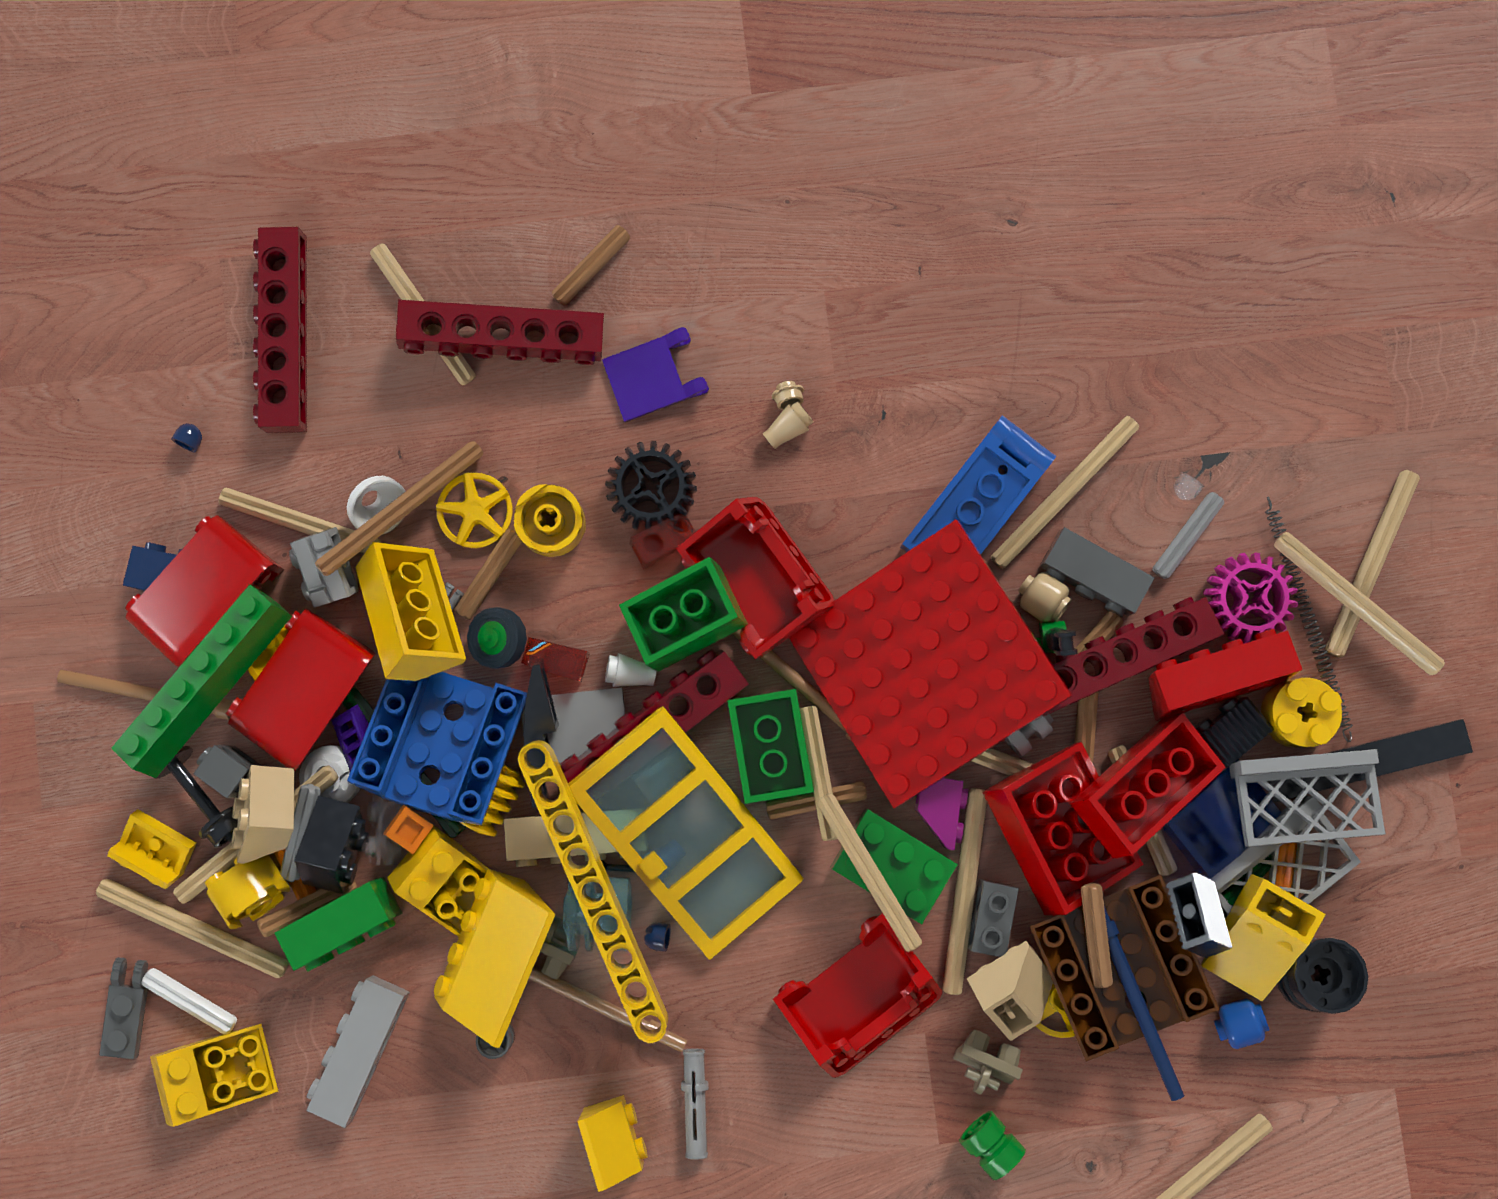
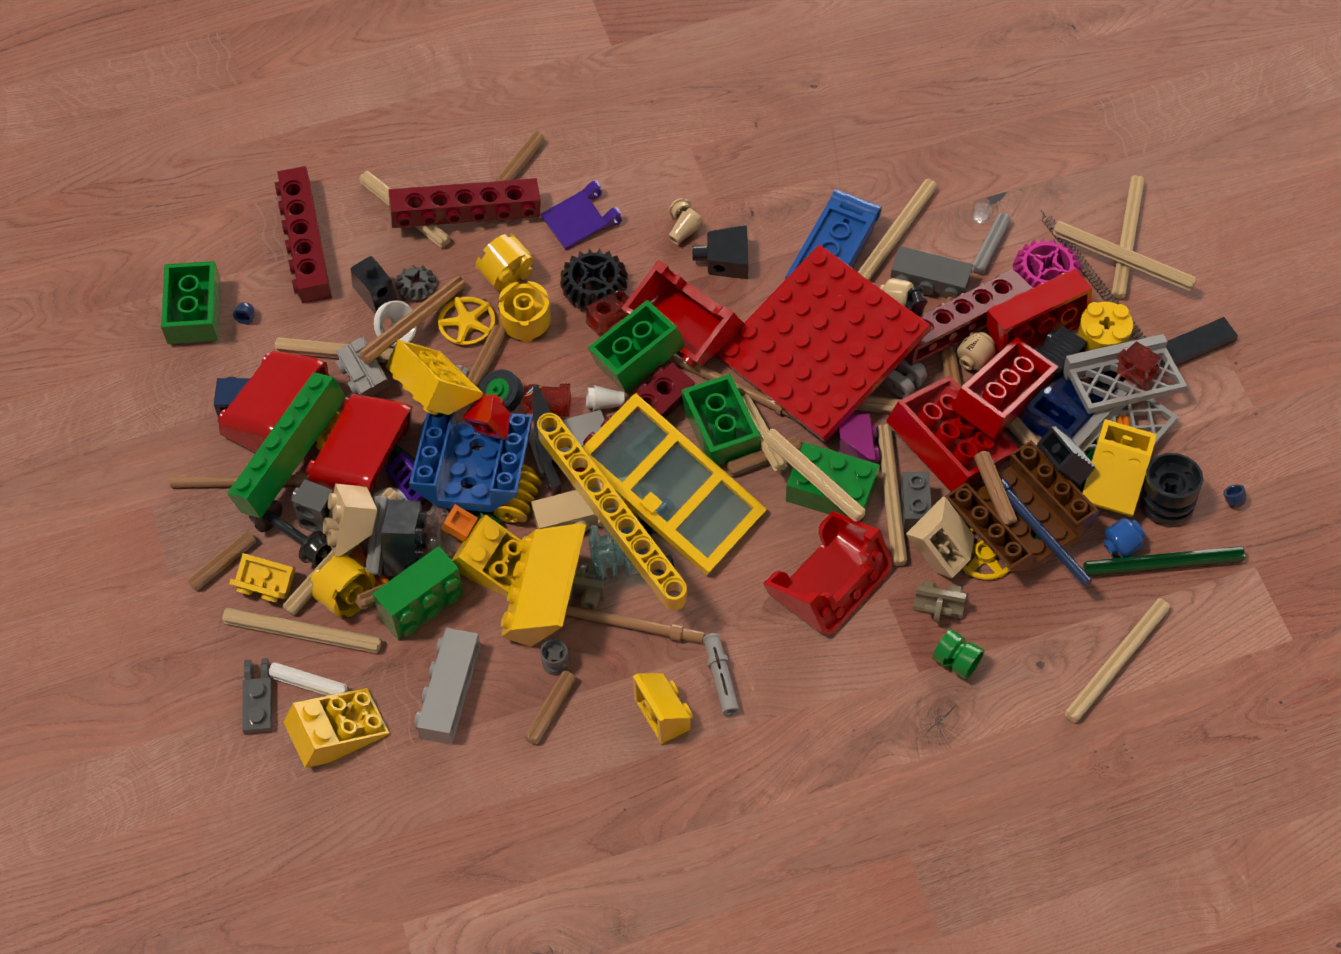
camera: 10 degrees left, 25 degrees down
none -> green brick [161,261,221,344]
none -> medium nougat axle [187,531,257,591]
none -> black torso [350,256,398,314]
none -> dark grey gear [396,265,436,300]
none -> red slope [462,394,510,440]
none -> yellow brick [475,234,534,292]
none -> medium nougat axle [525,670,576,745]
none -> black torso [692,226,748,279]
none -> tan head [957,332,996,371]
none -> dark green axle [1083,546,1245,576]
none -> clear red brick [1117,341,1162,389]
none -> dark blue hinge [1223,484,1247,507]

